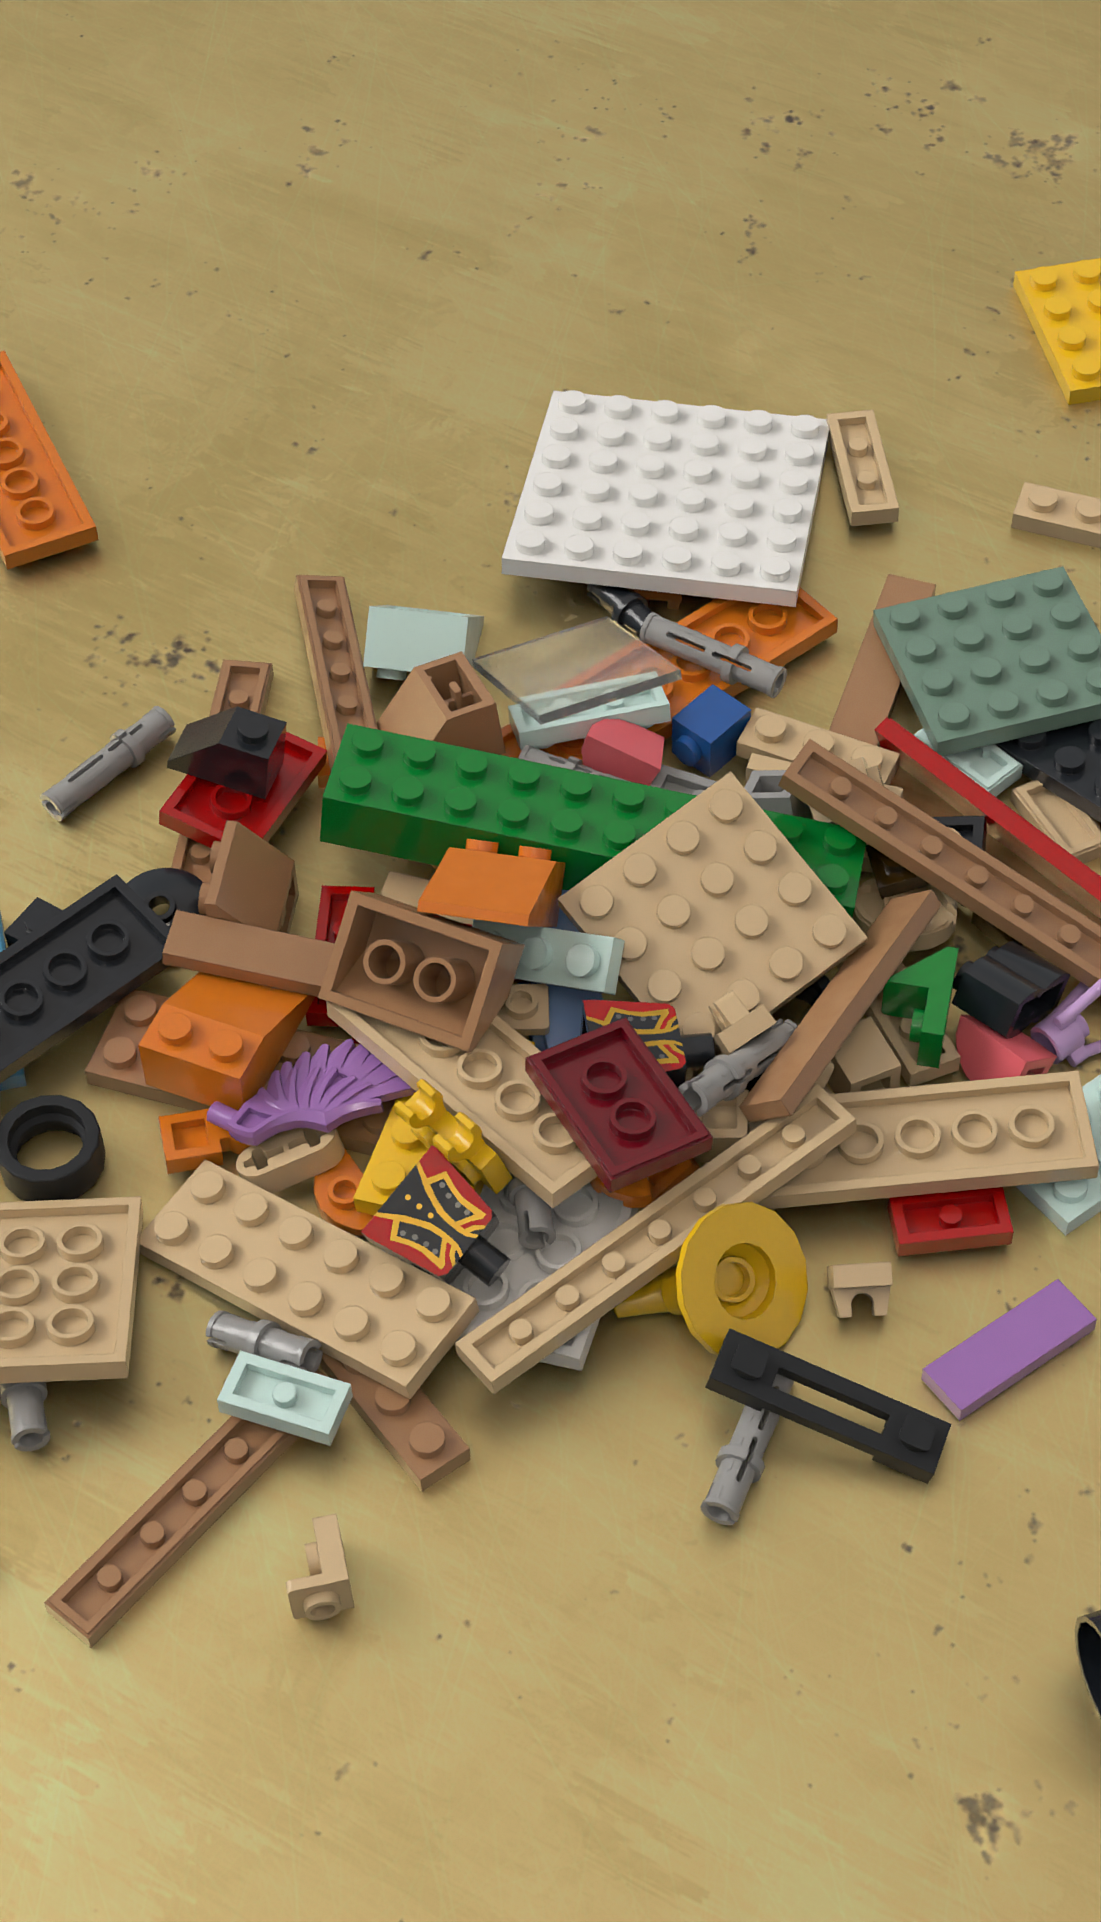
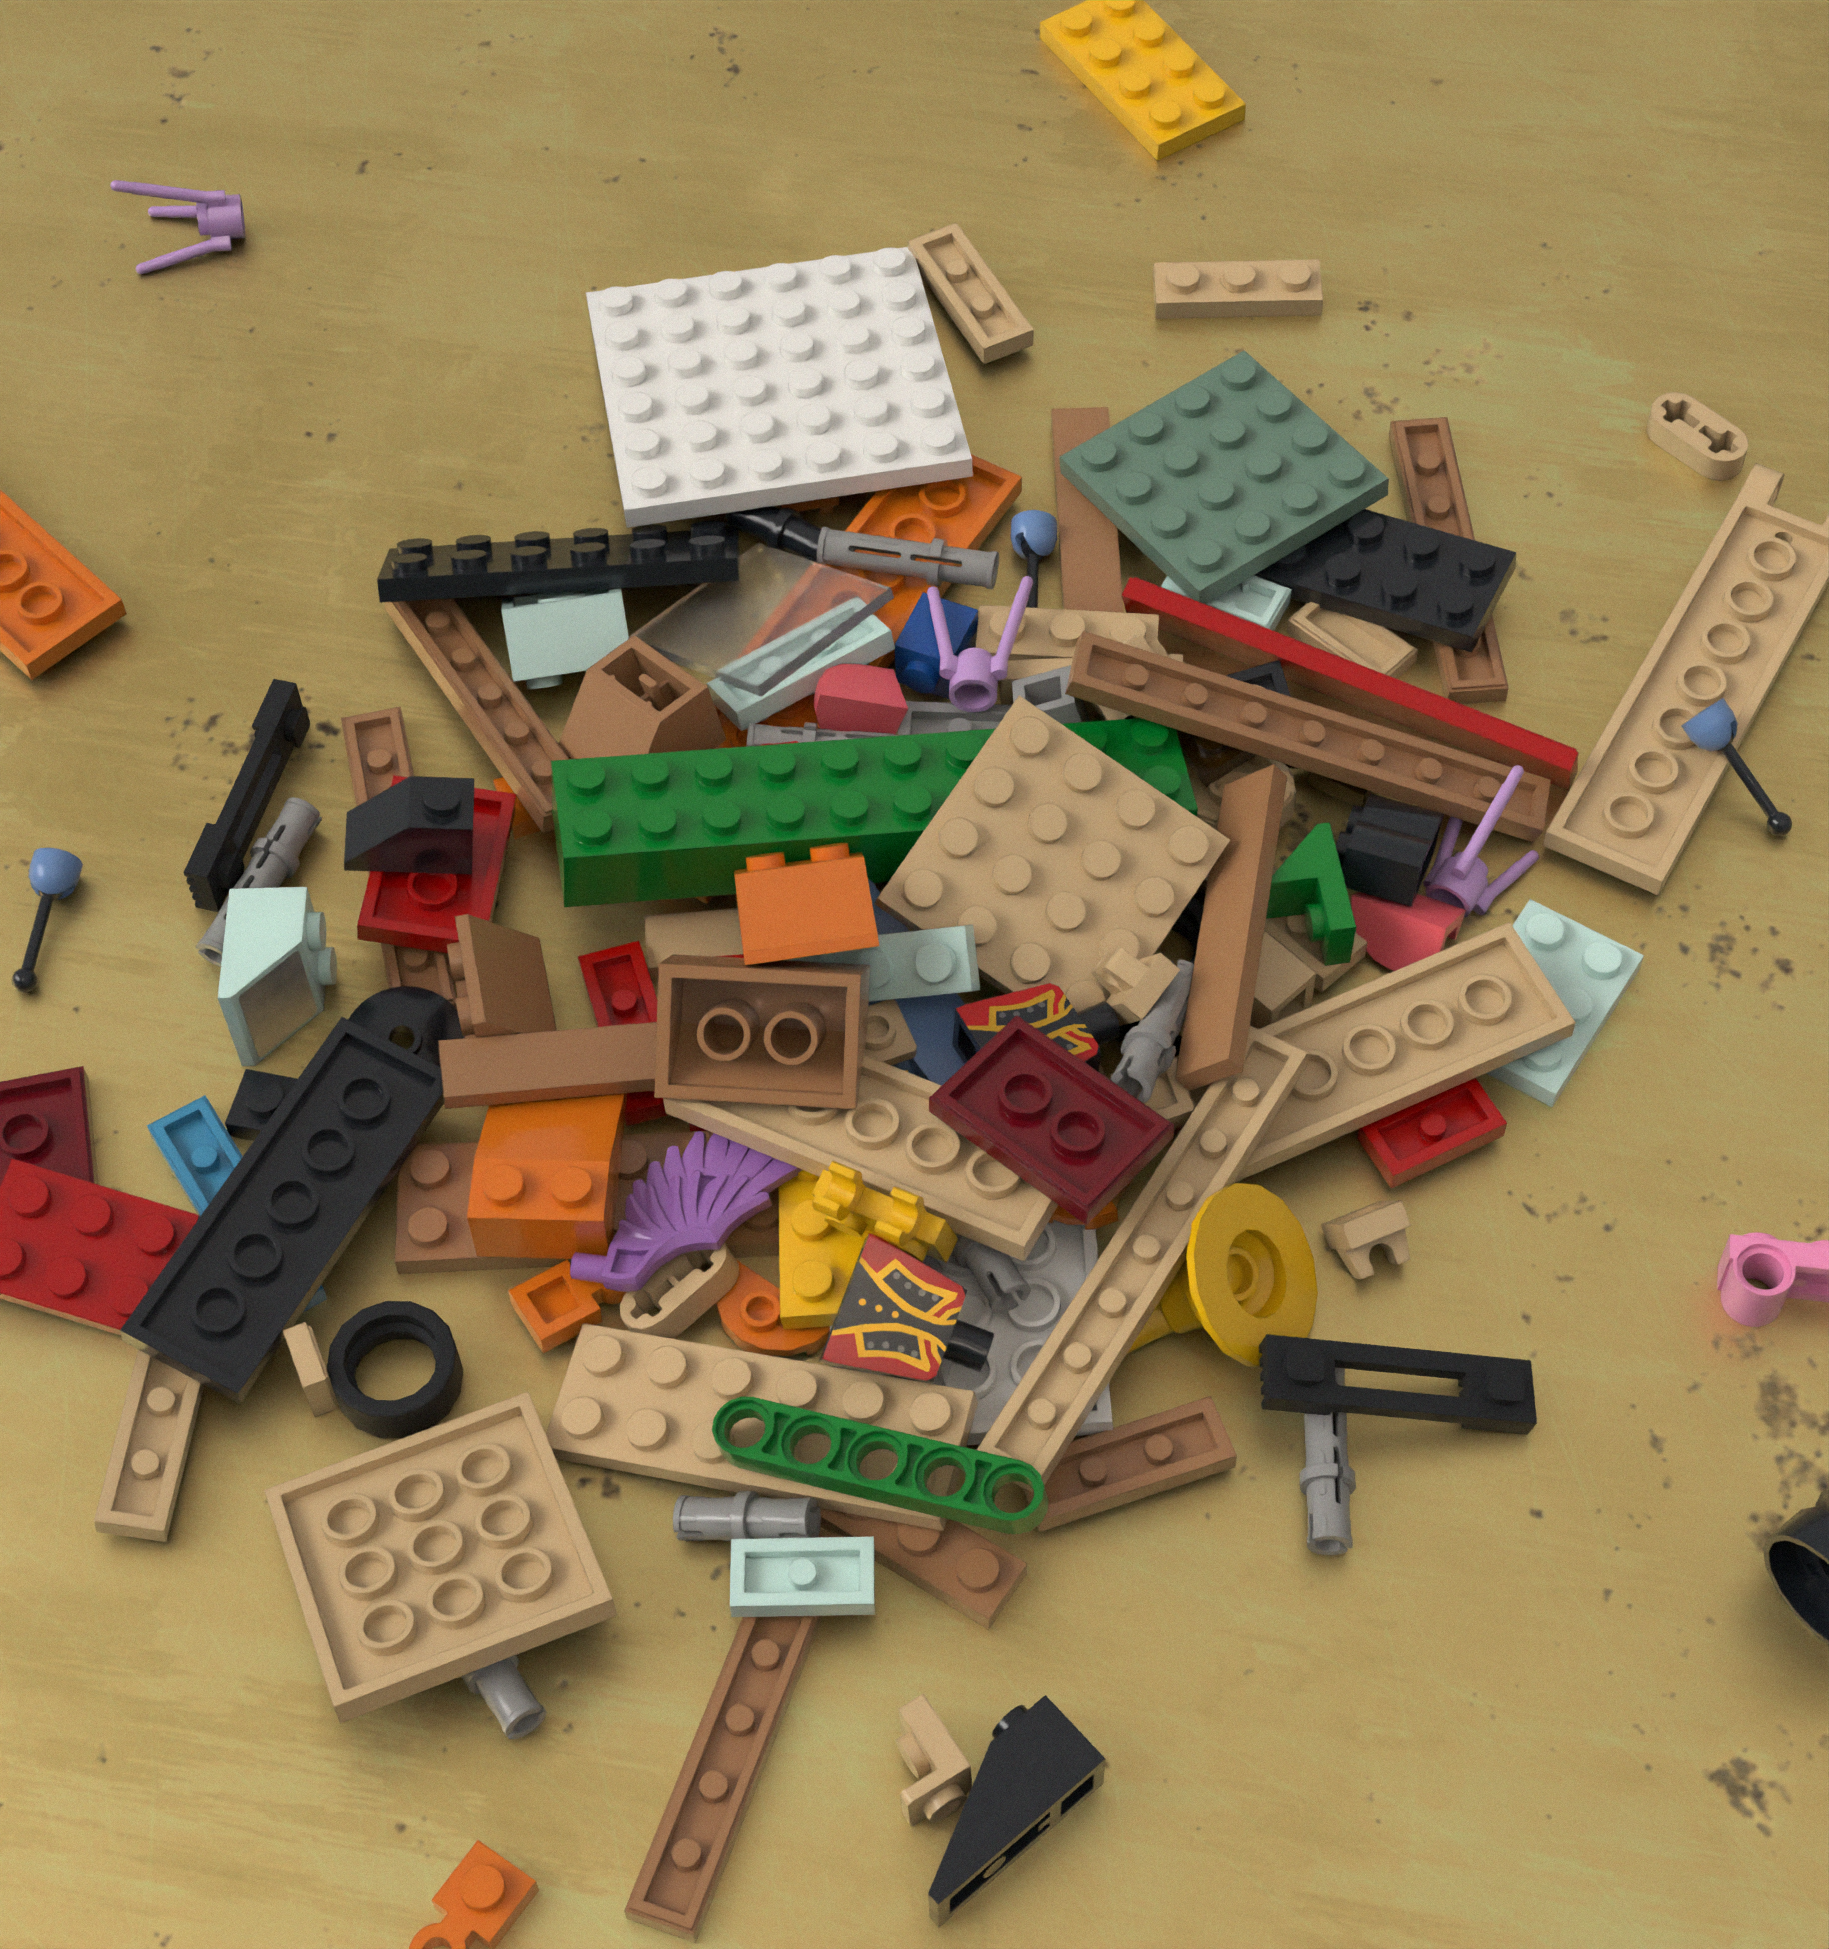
camera: 20 degrees left, 5 degrees up
medium lavender tile [921,1279,1097,1421] -> none
none -> lavender plant [110,180,245,274]
none -> black container [183,679,310,912]
none -> light aqua slope [218,887,337,1066]
none -> black plate [377,521,740,603]
none -> green beam [712,1396,1049,1534]
none -> lavender plant [927,576,1033,712]
none -> black slope [928,1695,1105,1927]
none -> medium blue hinge [1010,510,1057,608]
none -> medium nougat plate [1022,1396,1237,1532]

